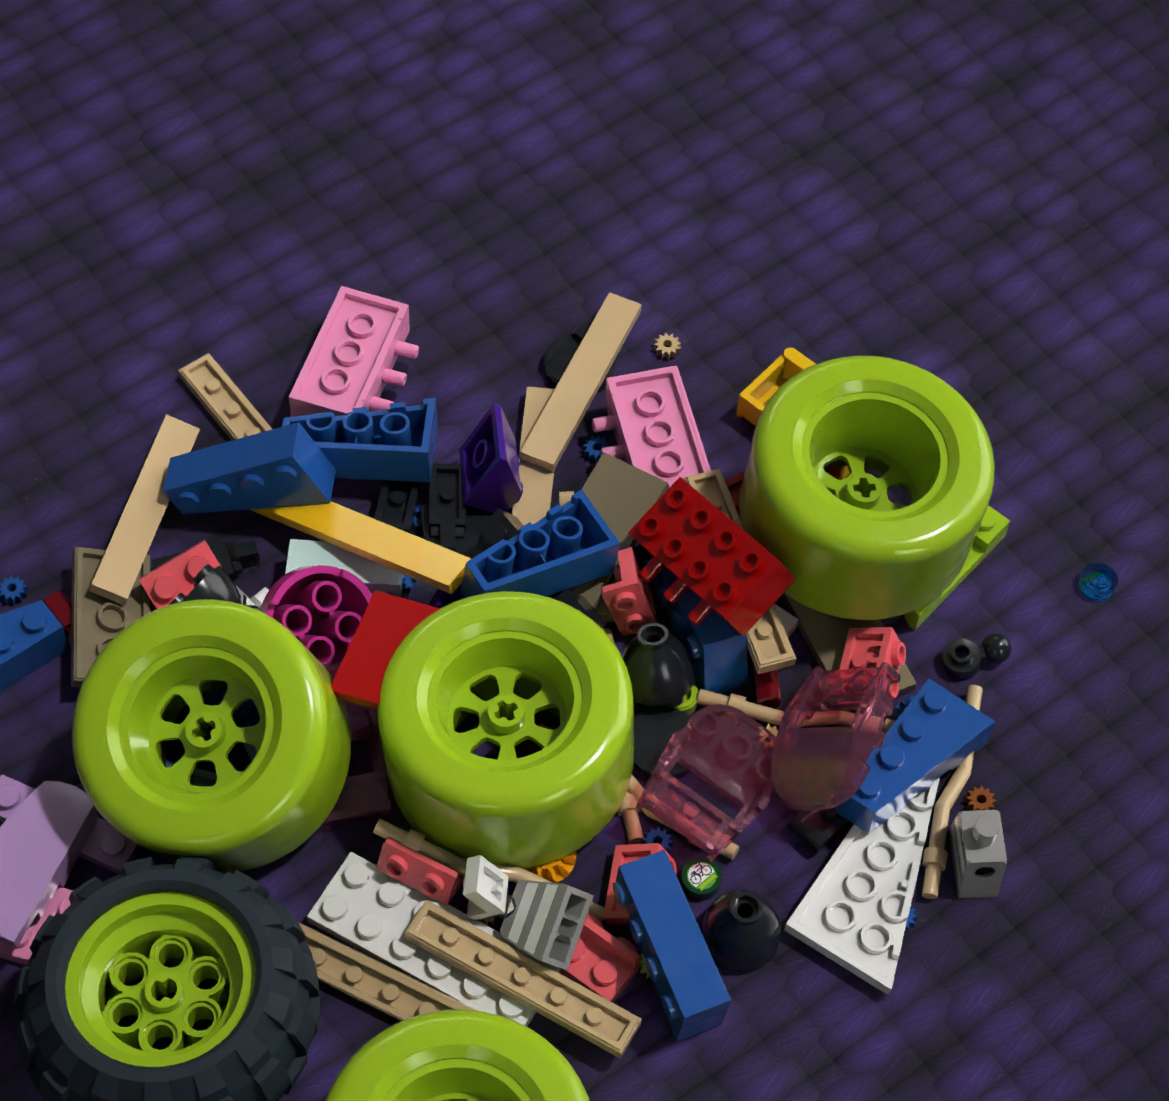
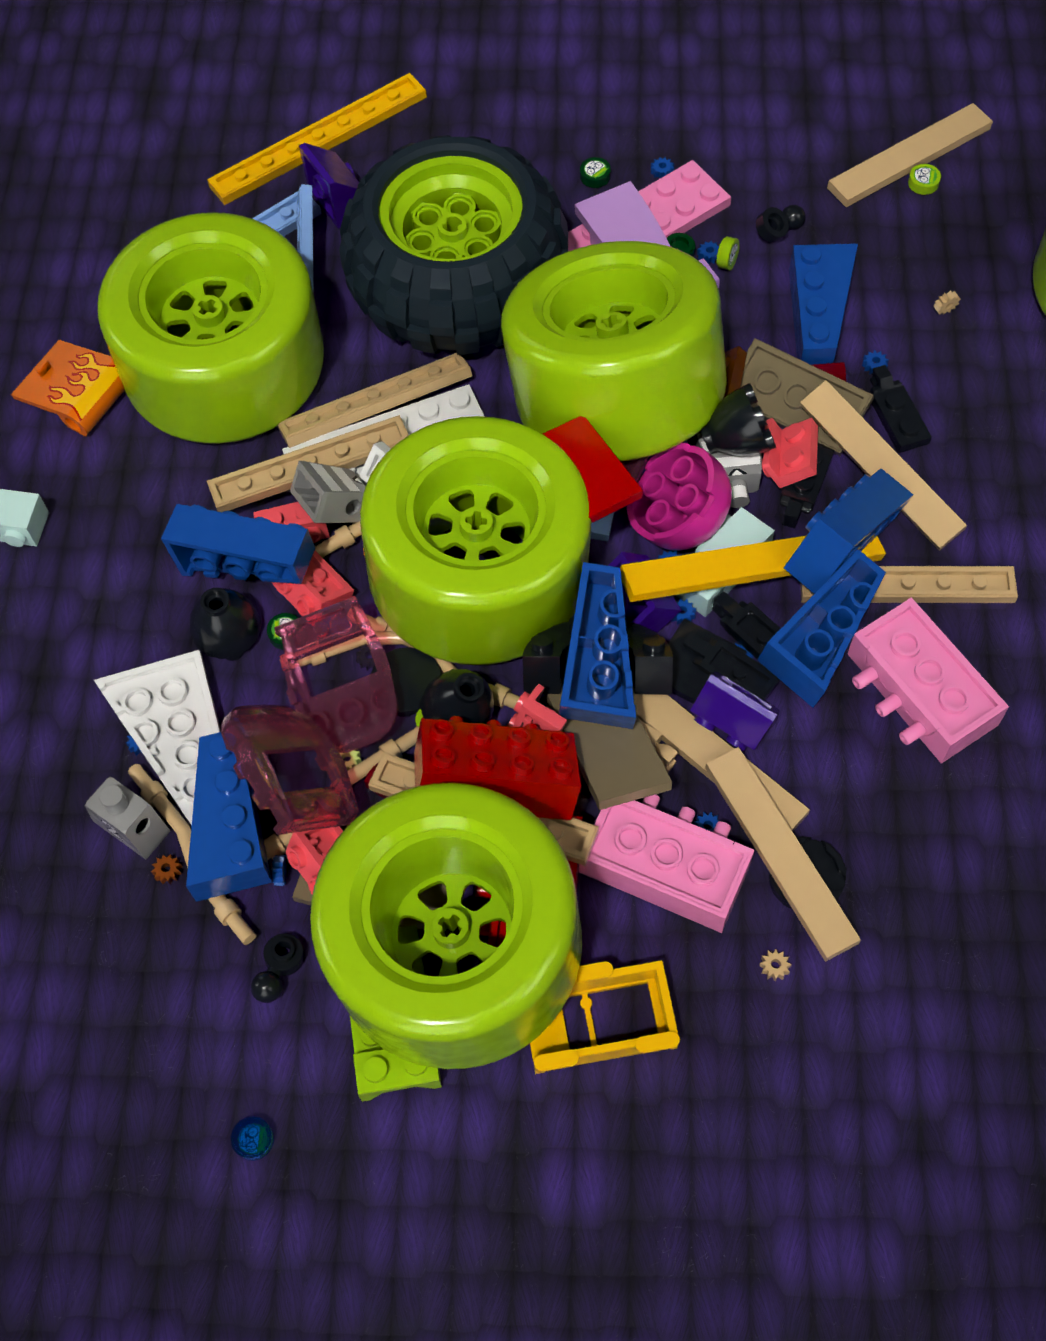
camera: 135 degrees right, 5 degrees up
none -> black hinge [870,365,932,453]

